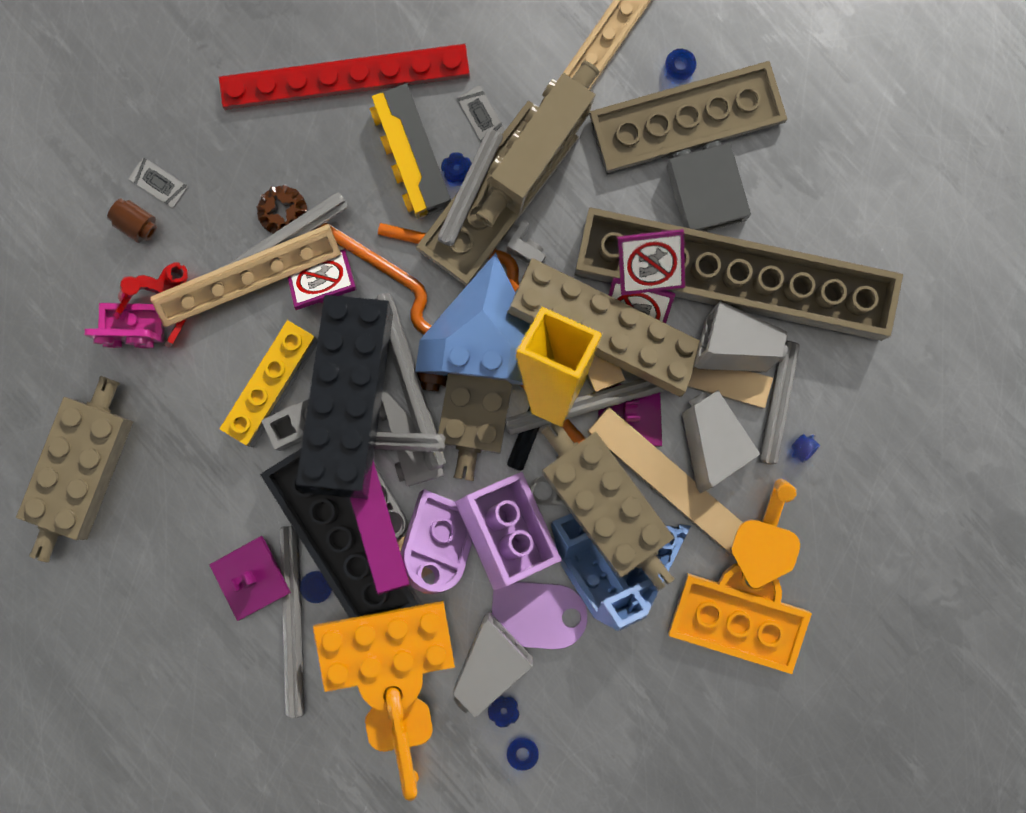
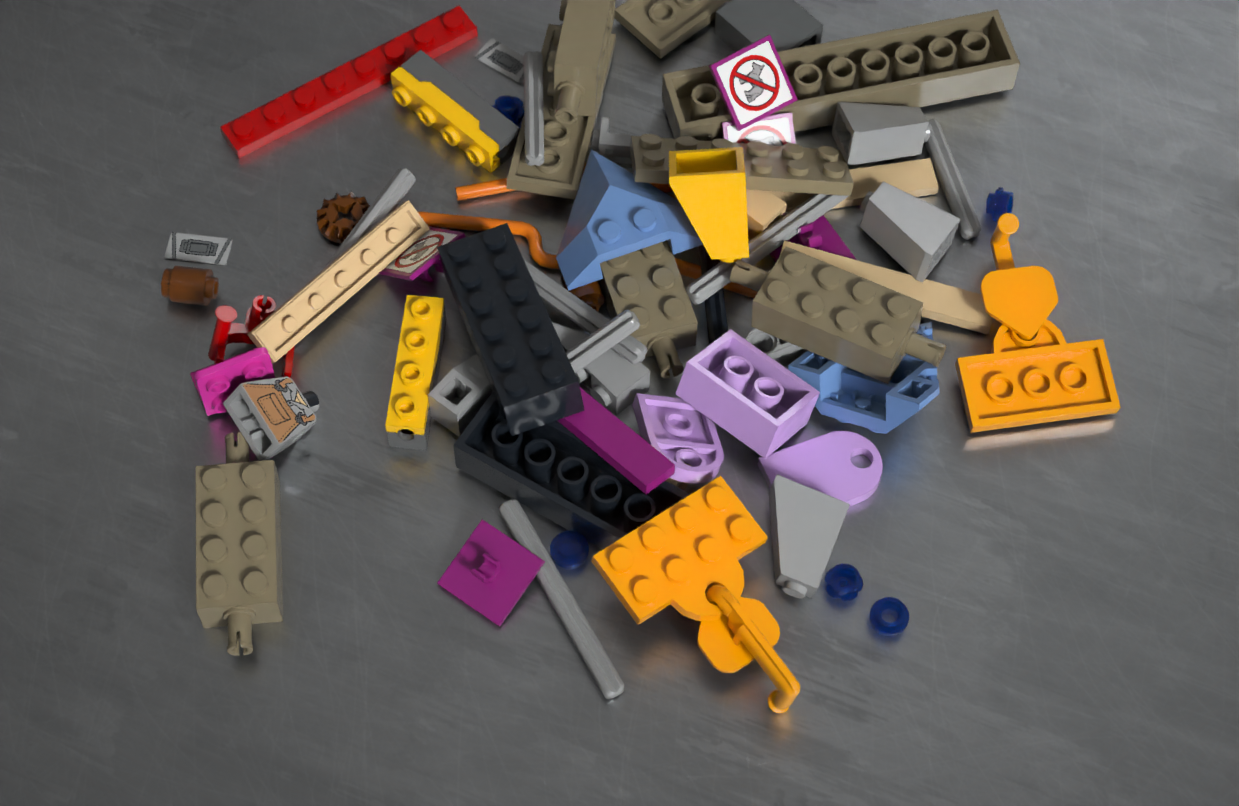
camera: 25 degrees left, 25 degrees down
none -> torso [223,376,320,461]

